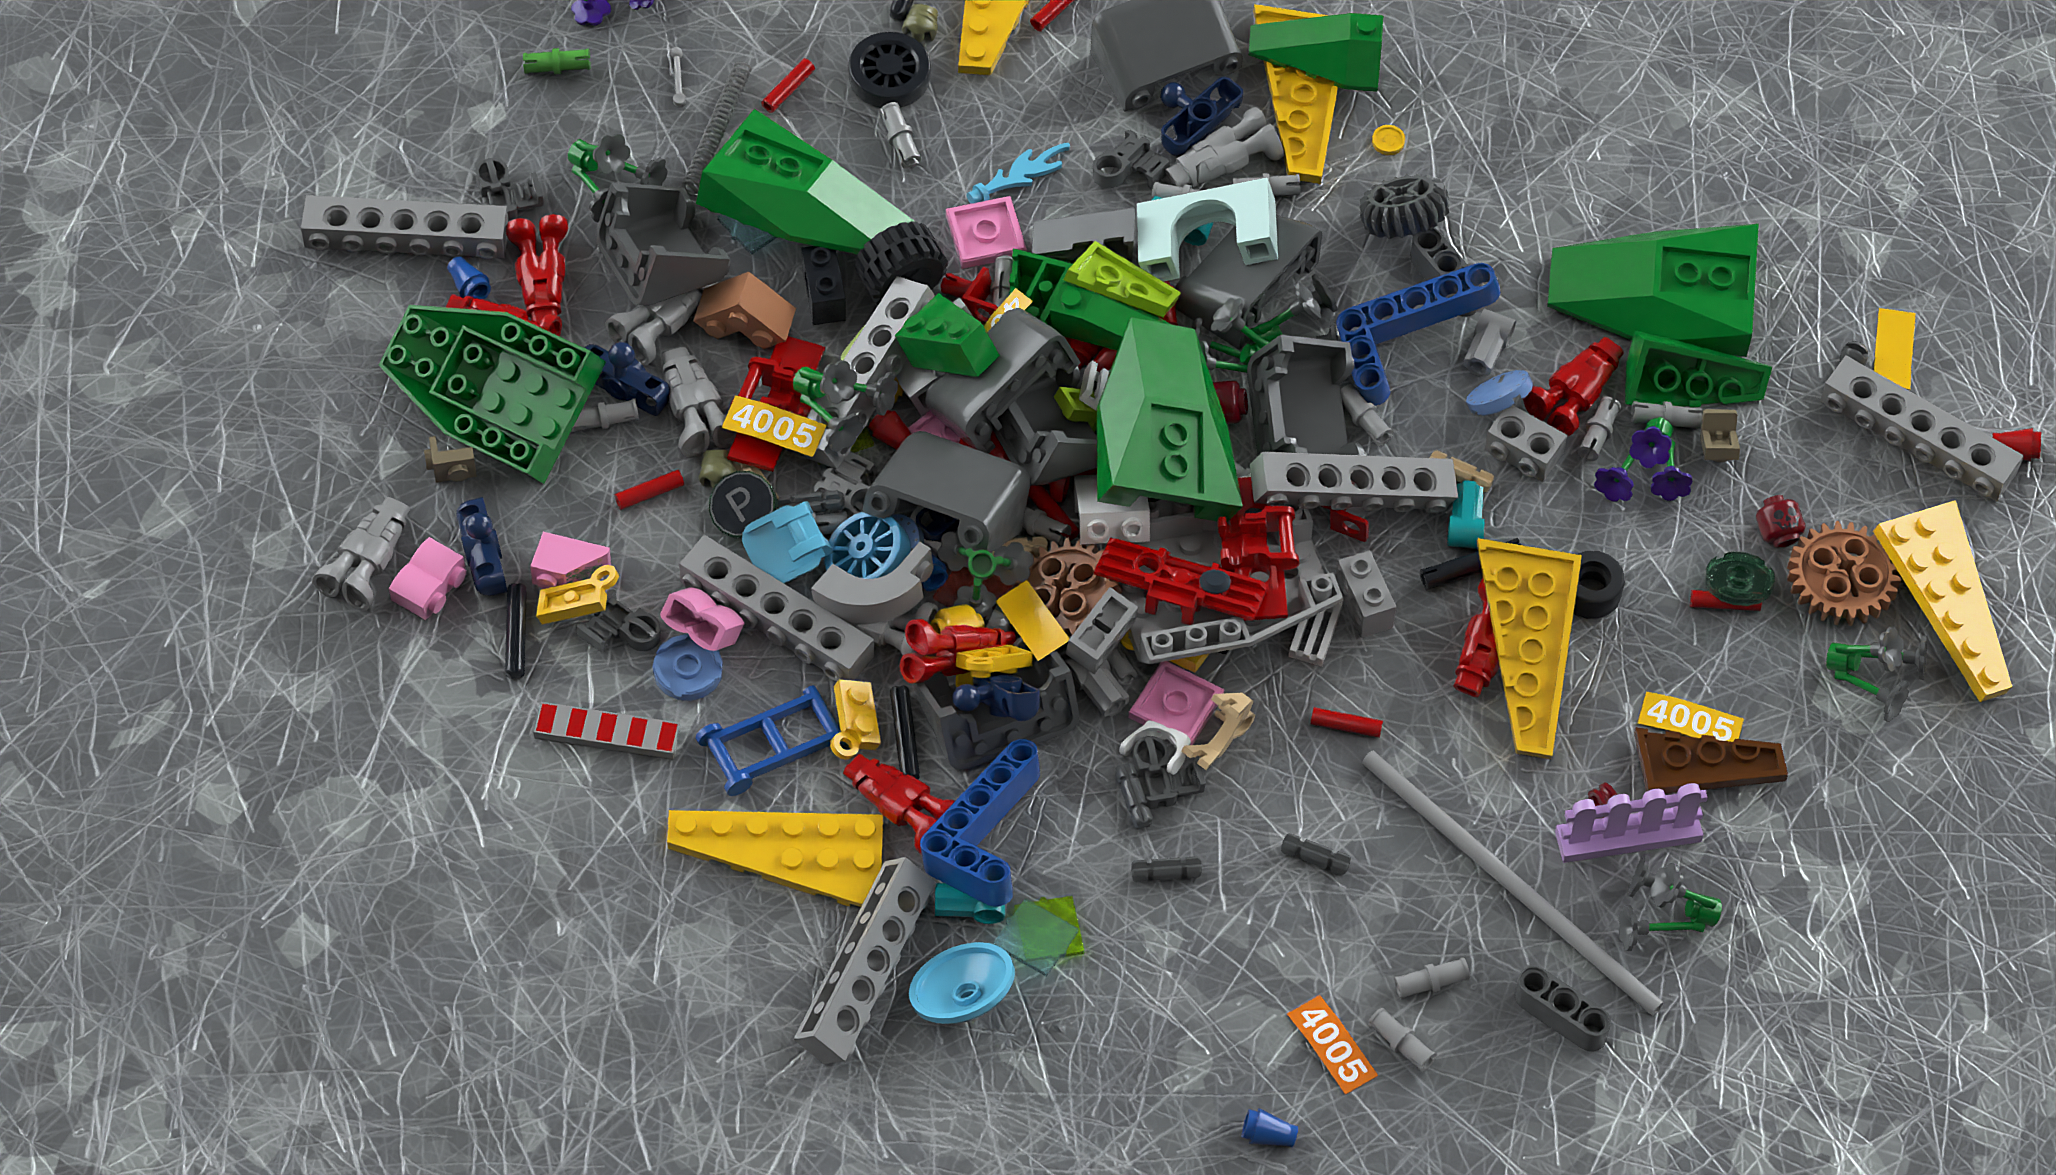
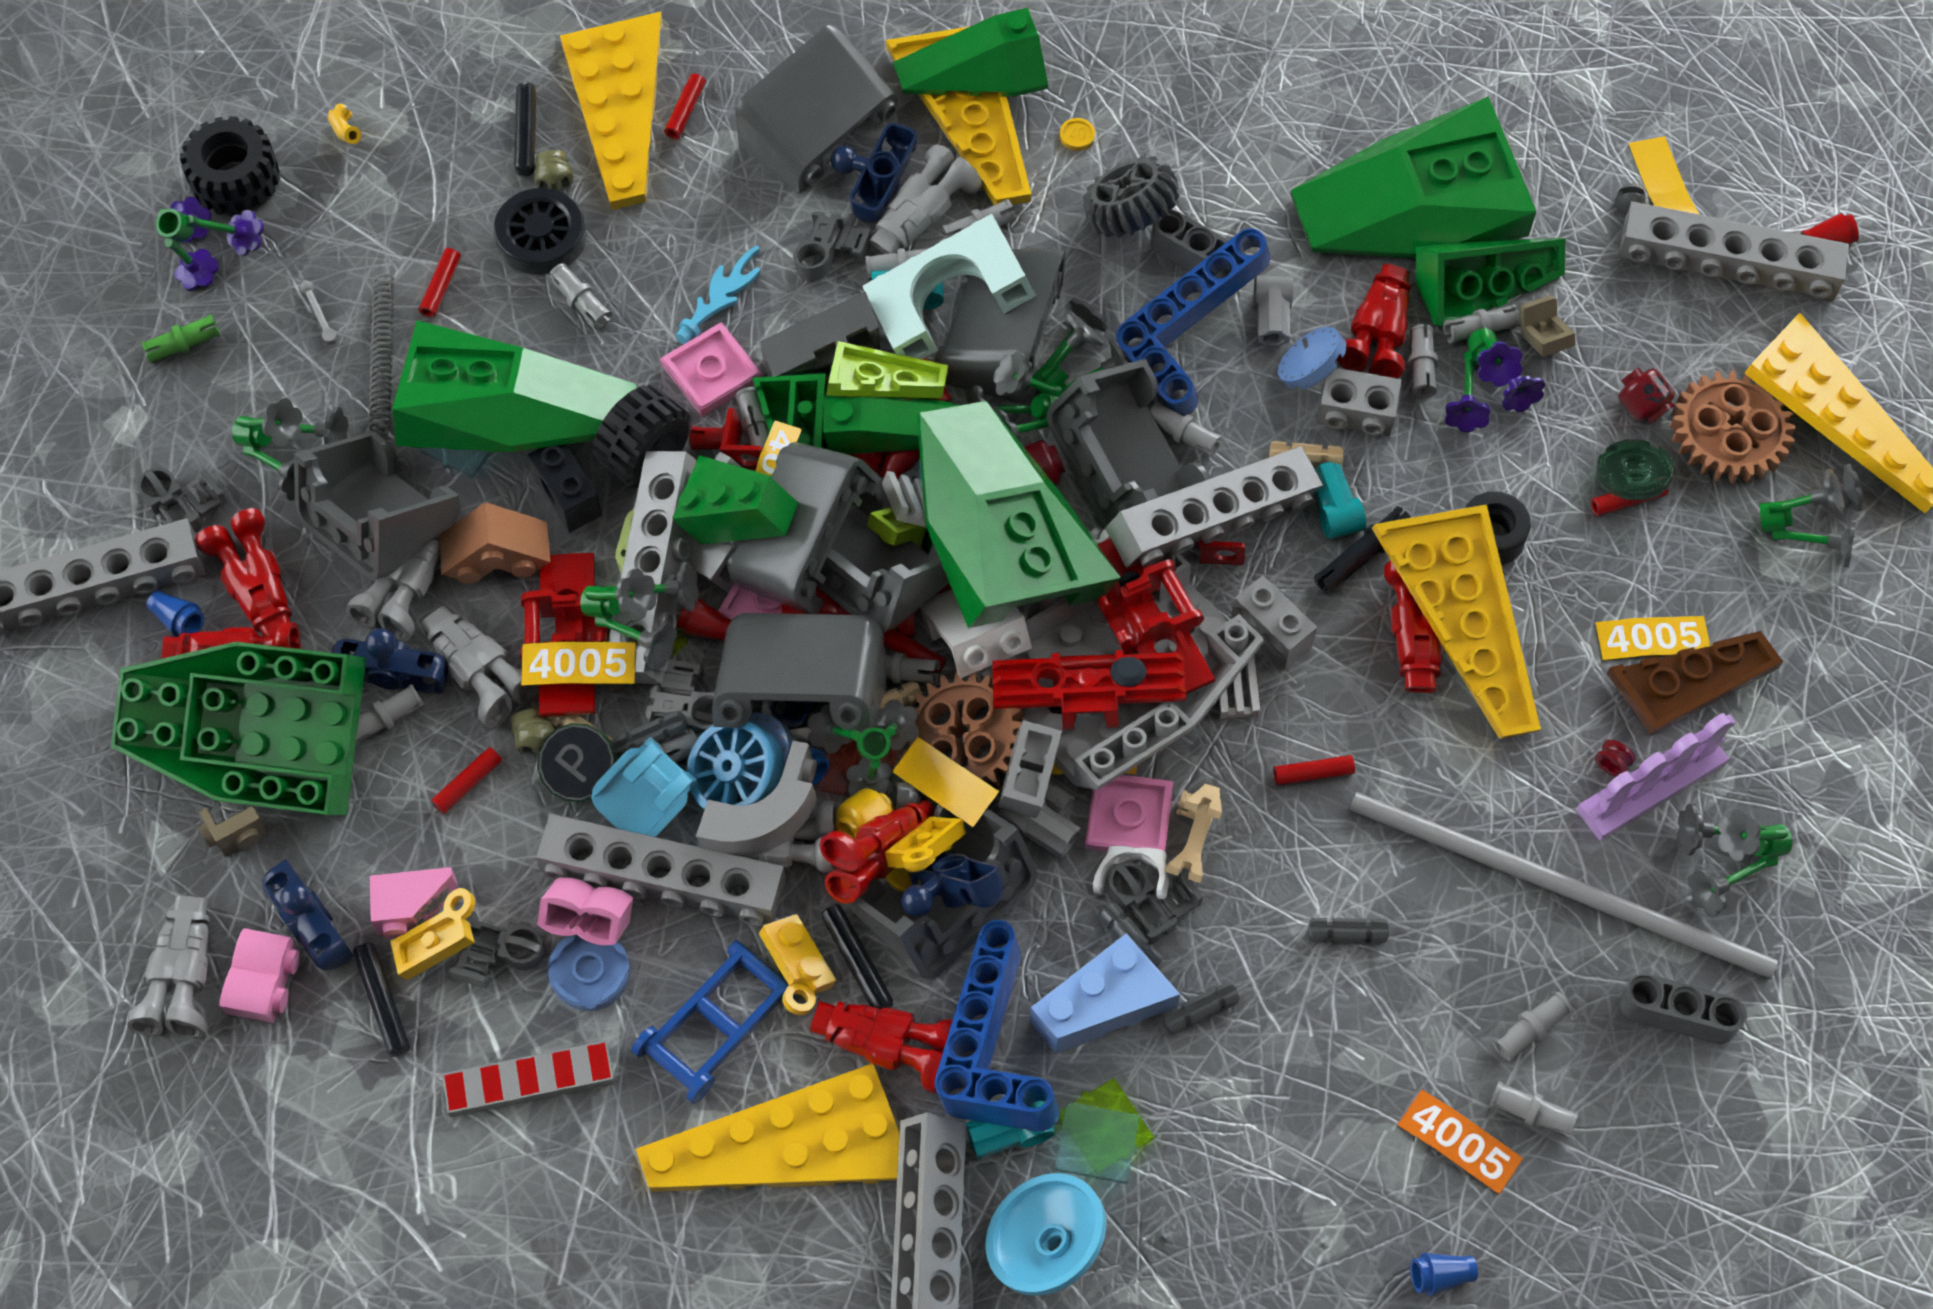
camera: 20 degrees left, 5 degrees up
none -> light blue wedge [1030,933,1180,1054]

